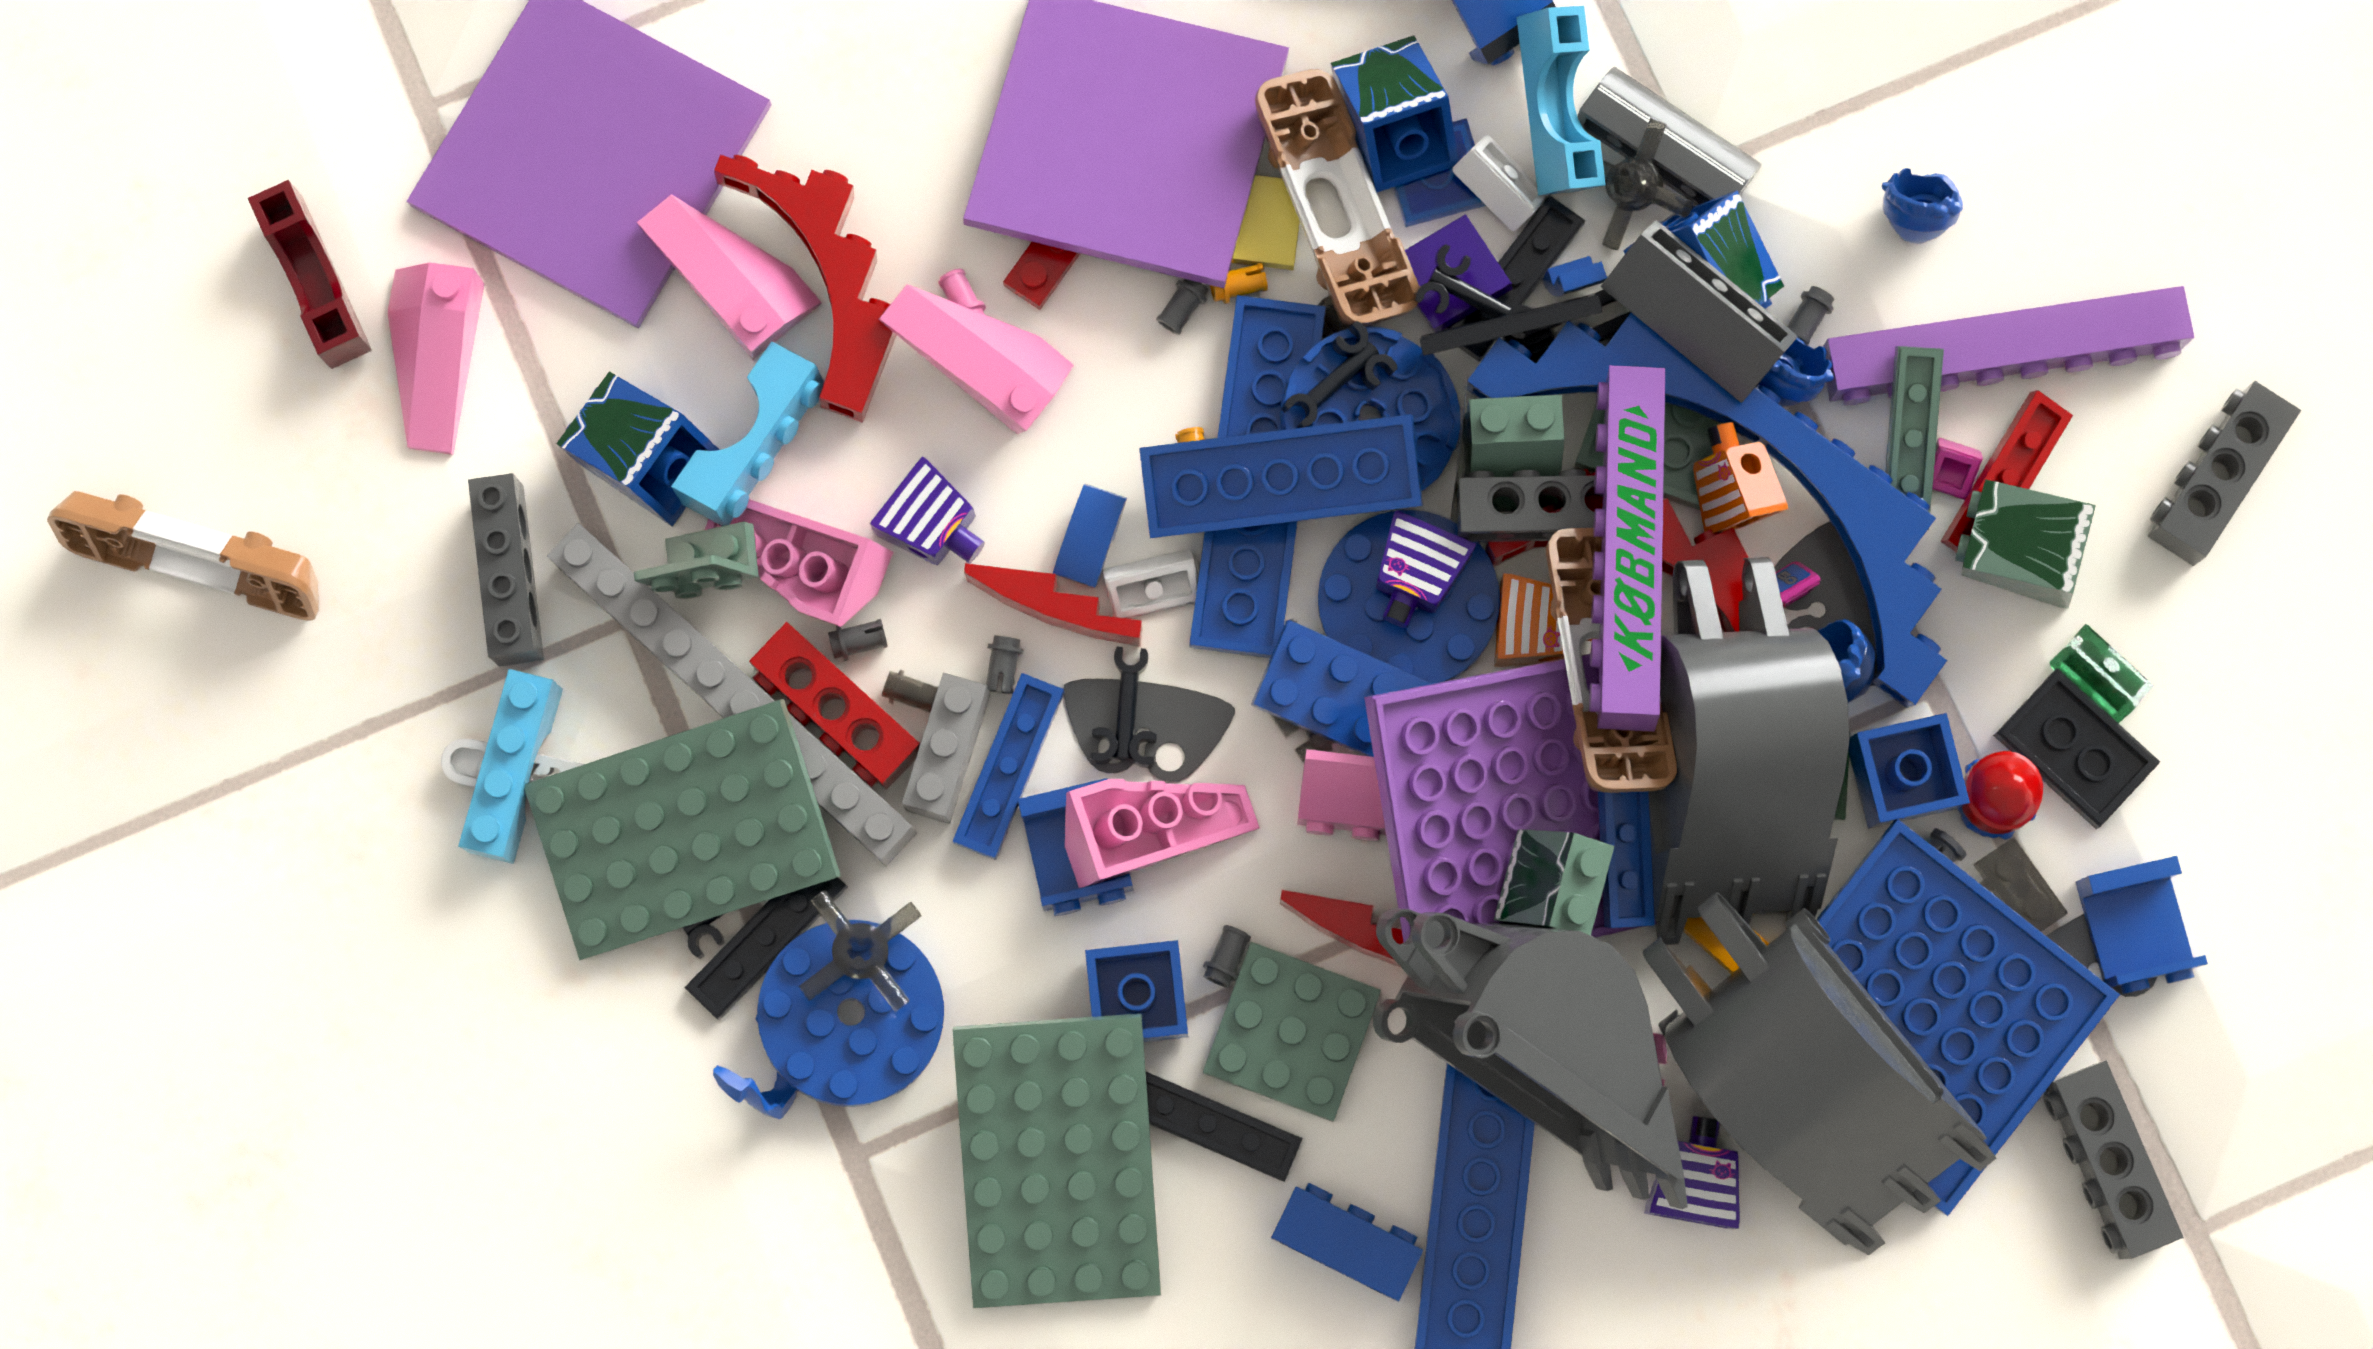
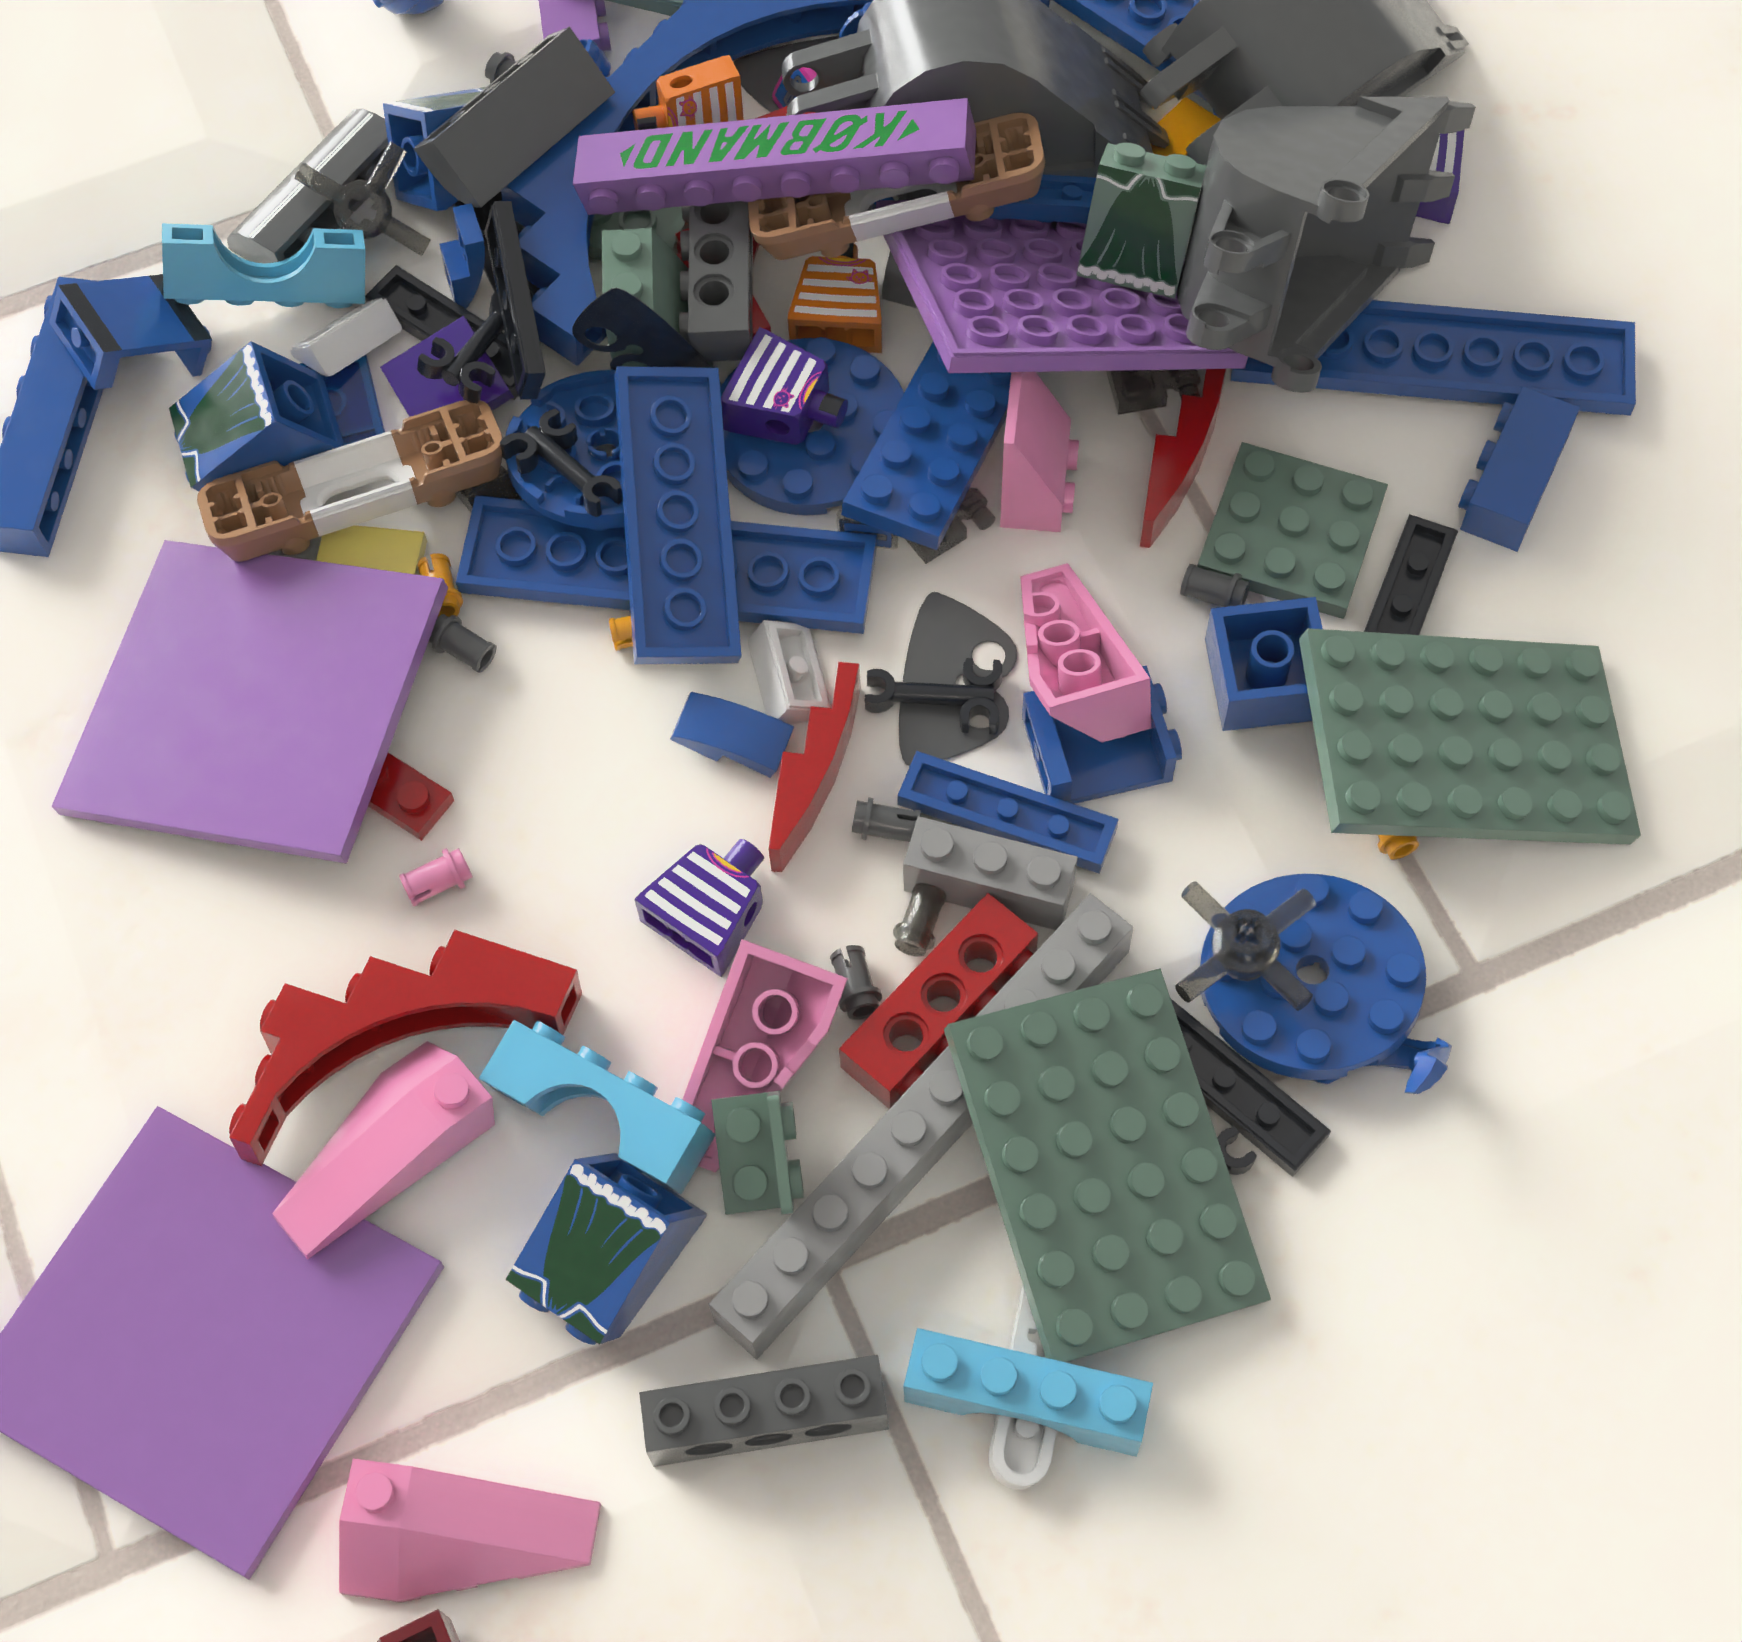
camera: 90 degrees left, 15 degrees down
bright pink wedge [878,284,1074,435] -> none

